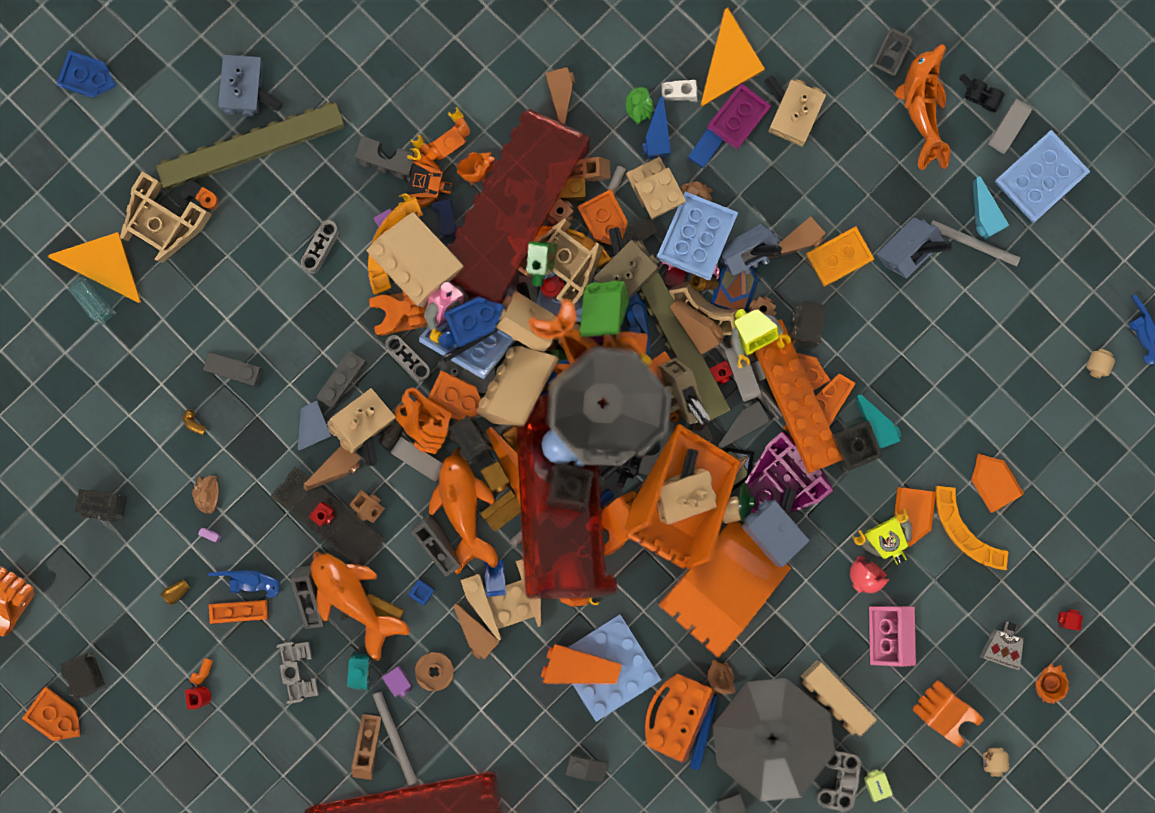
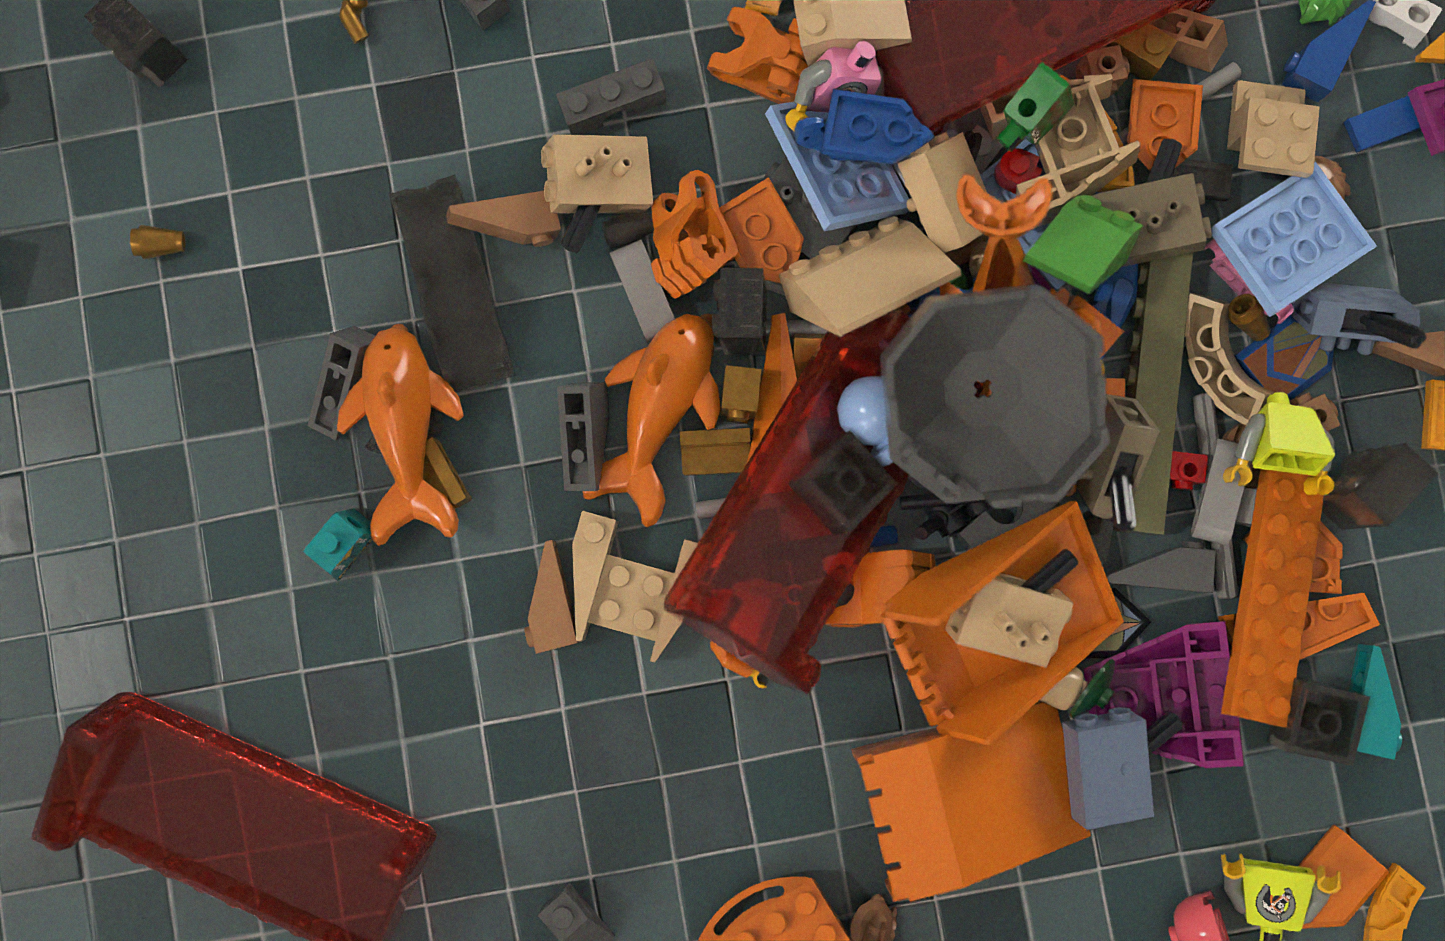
camera: 35 degrees right, 0 degrees up
red plate [185,686,211,709] -> none
orange arm [190,658,213,685] -> none
medium nougat hat [192,475,219,514] -> none
lavender tile [198,528,222,542] -> none
blue animal [208,570,280,598] -> none
orange tile [209,600,269,624] -> none
light grey piece [276,641,319,704] -> none
sand blue slope [298,401,332,451] -> none
red plate [309,501,335,527] -> none
medium nougat brick [350,490,385,523] -> none
medium nougat slope [352,714,382,780] -> none
light grey piece [373,691,418,785] -> none
medium lavender brick [382,666,413,697] -> none
light grey beam [385,335,431,381] -> none
blue tile [408,579,435,606] -> none
medium nougat plate [415,652,454,691] -> none
black bar [442,328,500,363] -> none
blue tile [485,560,506,597] -> none
orange slope [541,644,622,684] -> none
light blue plate [568,614,661,722] -> none
dark red tile [664,266,686,287] -> none
medium nougat slope [670,299,725,354] -> none

